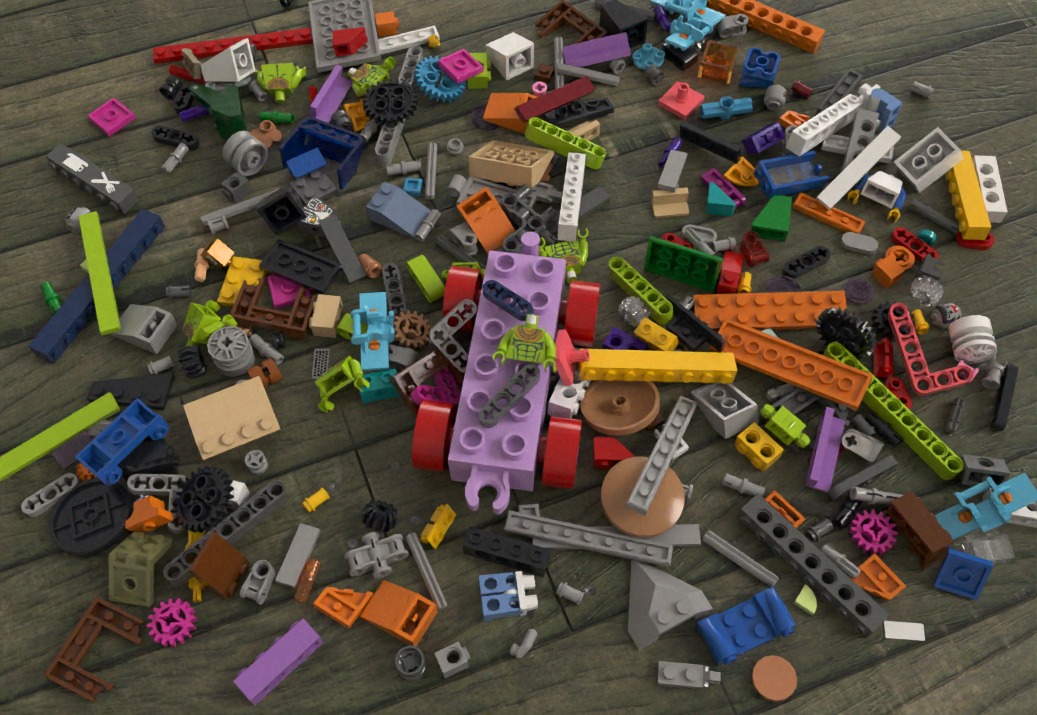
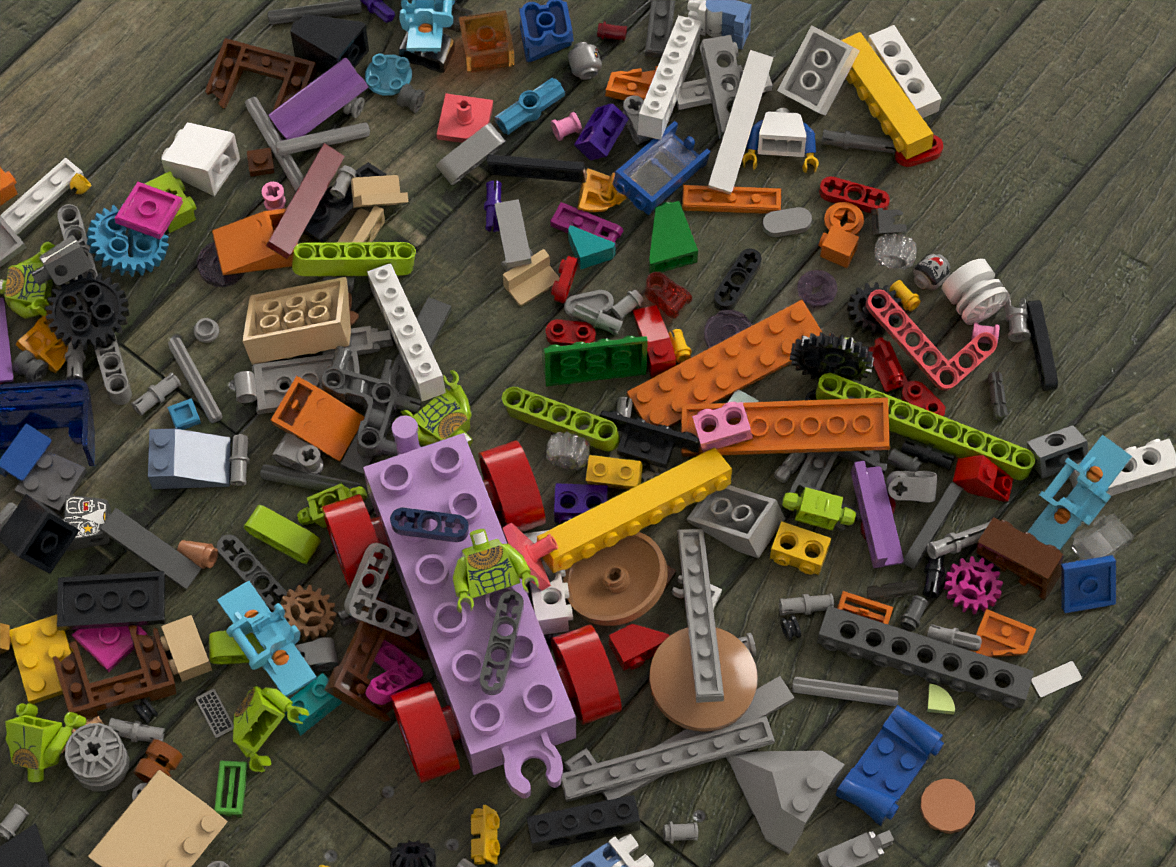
camera: 30 degrees left, 5 degrees up
black gear [178,345,206,379] -> none
teal tile [917,229,937,246] -> none
none -> dark grey torso [31,235,93,286]
none -> bright green tile [214,761,248,817]
none -> light grey pin [330,165,356,199]
none -> tan panel [351,175,408,208]
none -> light grey beam [436,123,506,185]
none -> bright pink bush [551,112,582,141]
none -> red plate [551,256,579,304]
none -> bright pink brick [692,402,753,453]
none -> black bush [780,615,802,641]
none -> red slope [953,455,1013,502]

